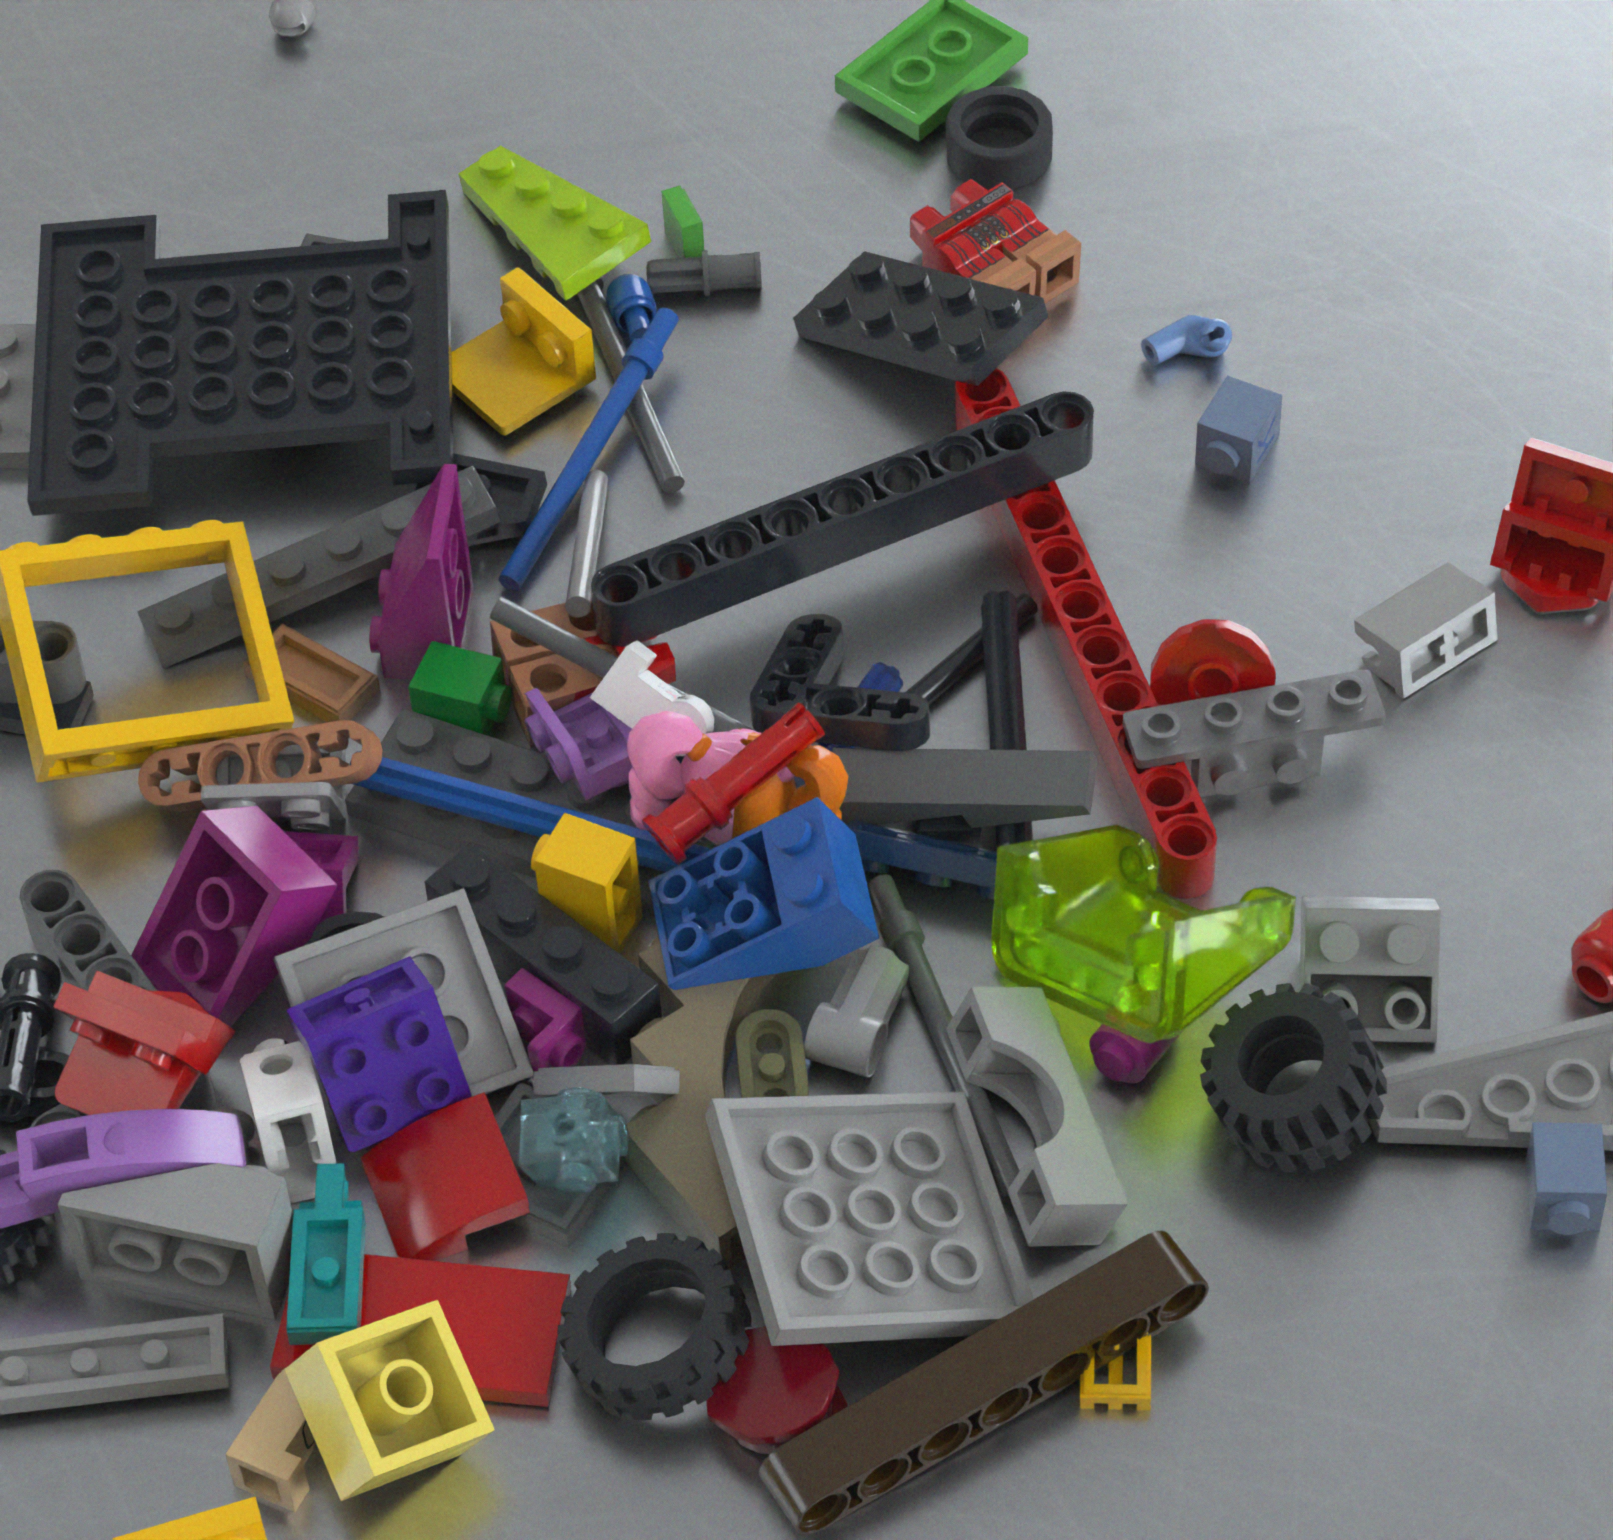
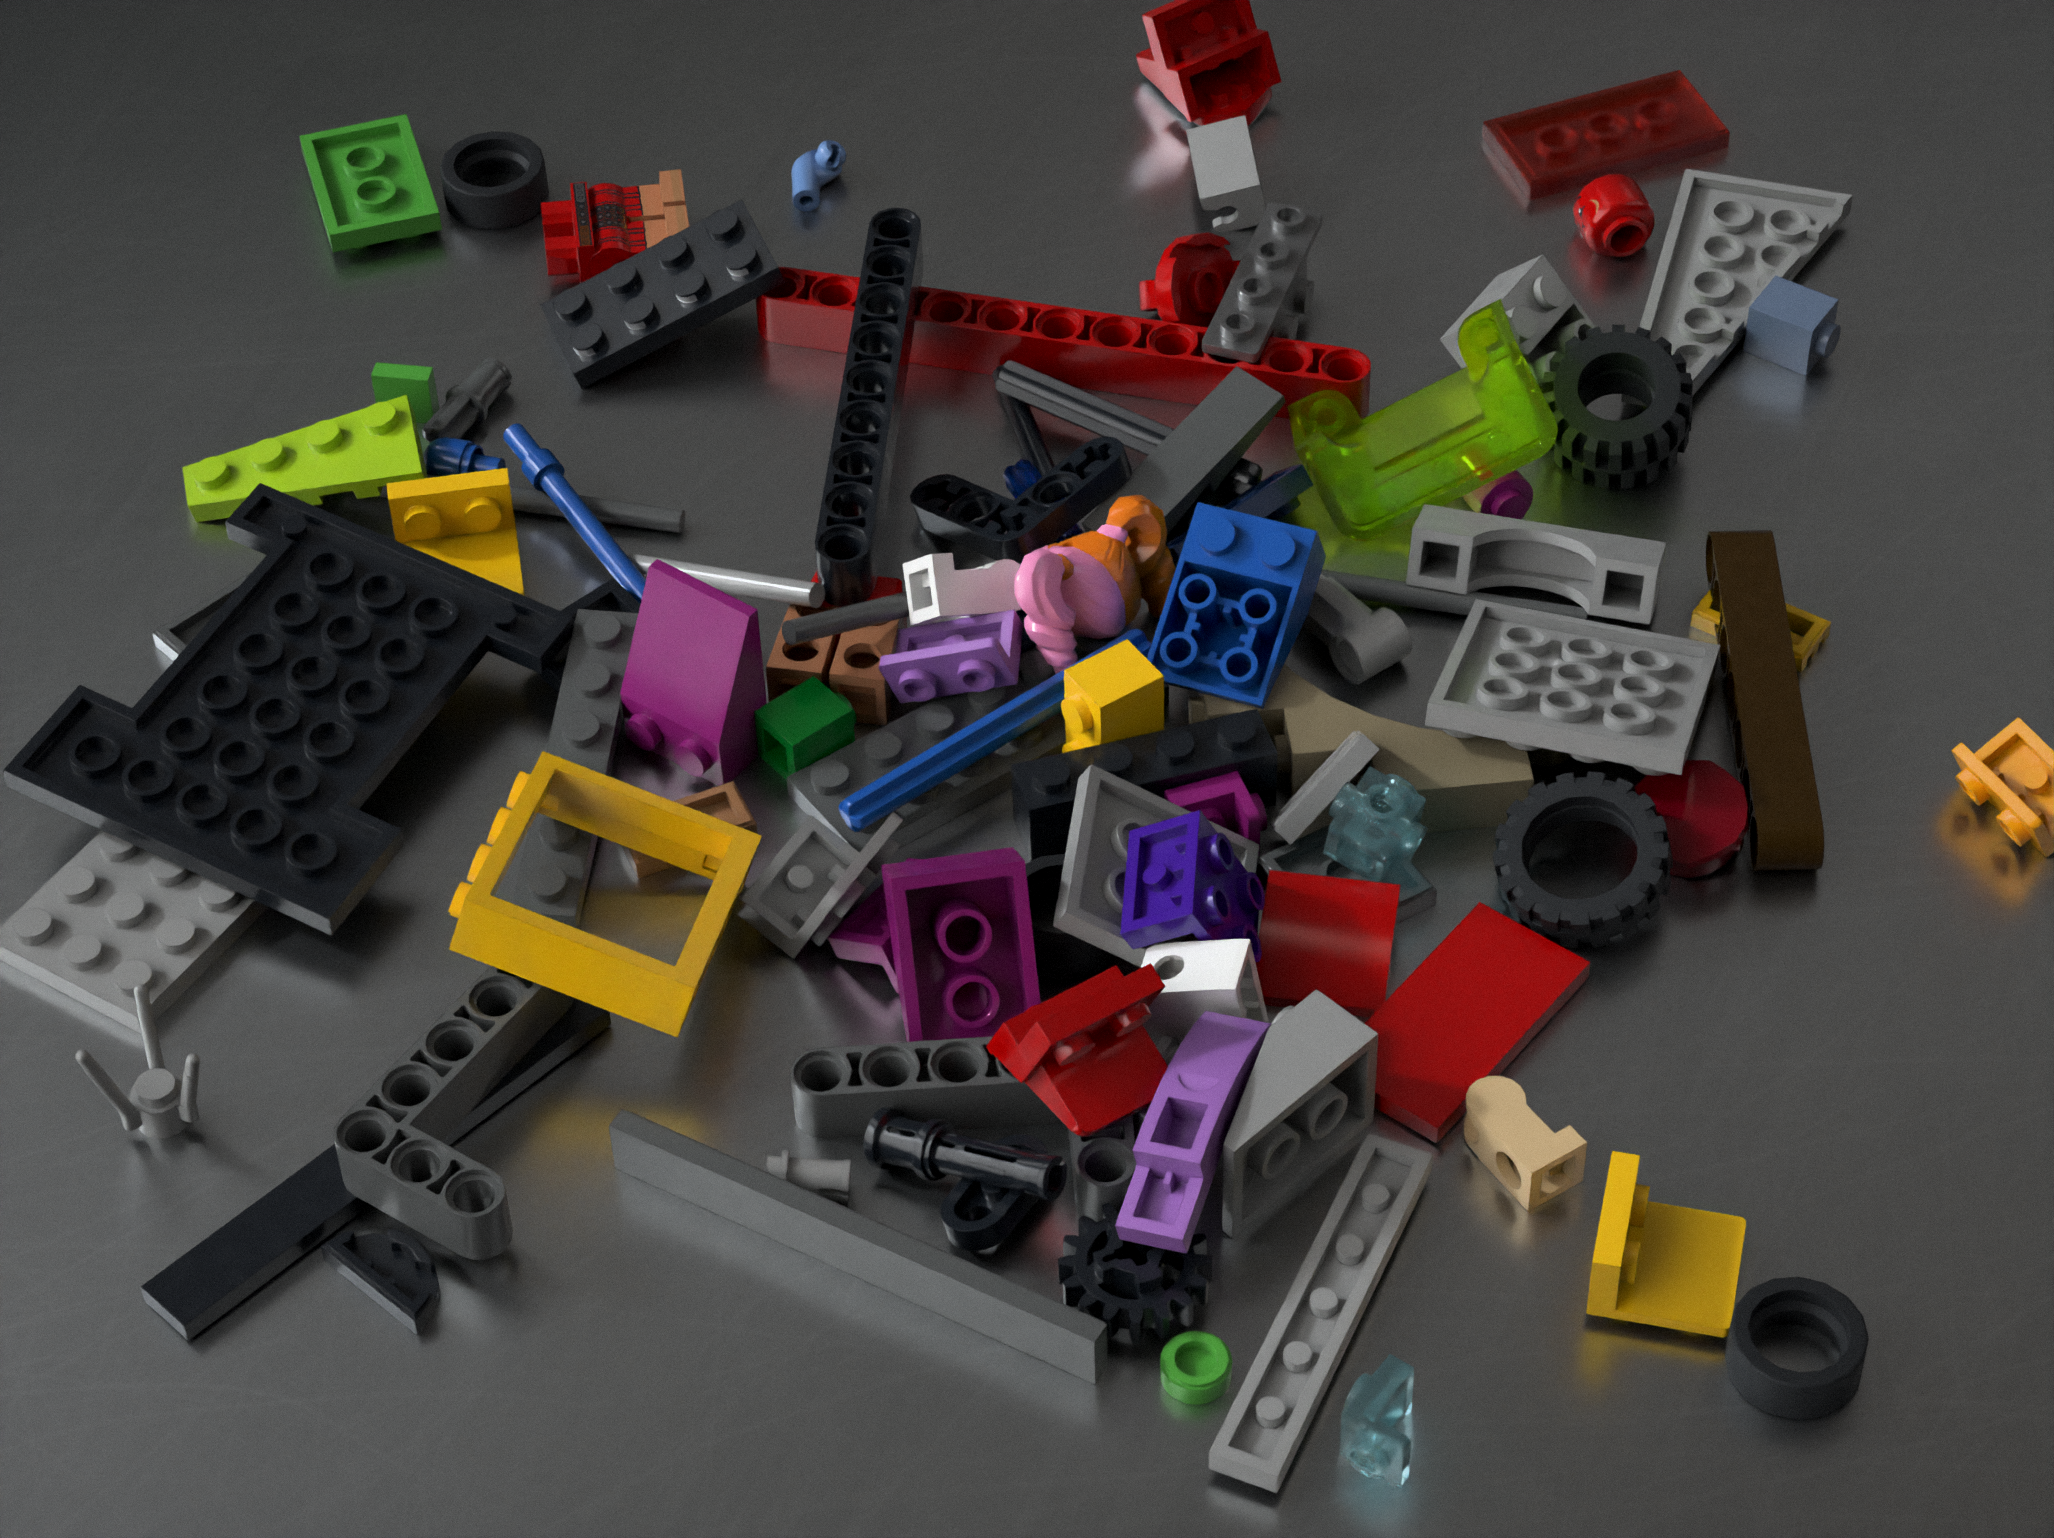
camera: 60 degrees left, 5 degrees down
nougat beam [138,720,383,812] -> none
light yellow brick [284,1300,495,1501] -> none
teal hinge [286,1163,366,1345] -> none
red pin [641,702,825,865] -> none
olive plate [735,1009,809,1098] -> none
sand blue brick [1195,375,1282,483] -> none

